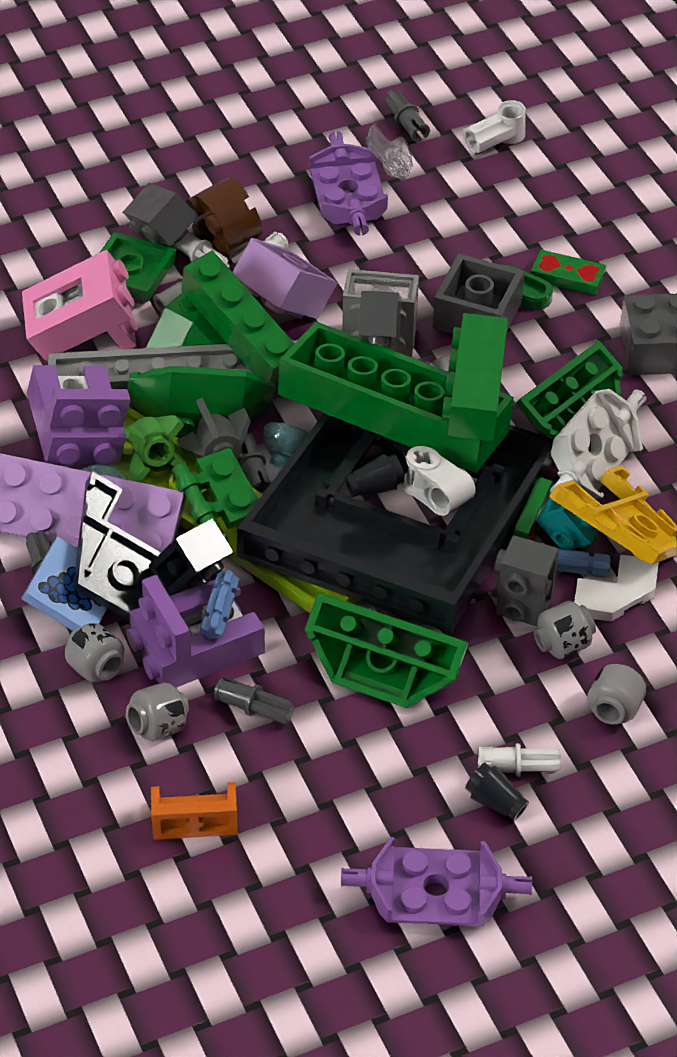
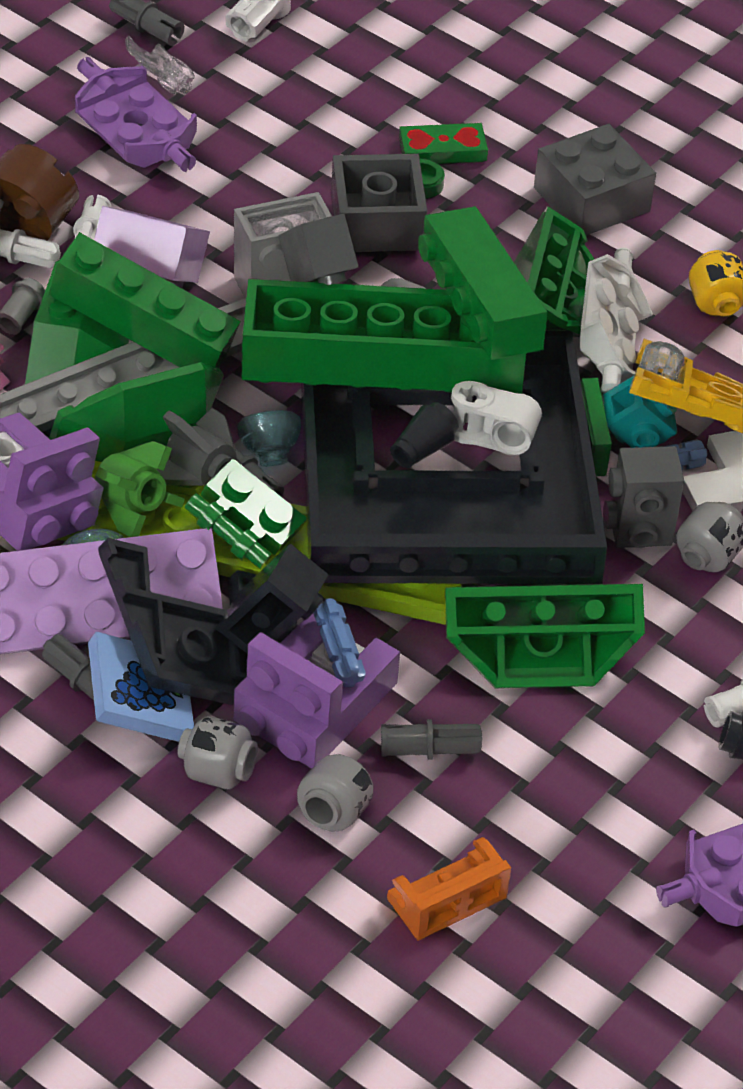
camera: 30 degrees left, 0 degrees up
none -> clear piece [639,341,685,383]

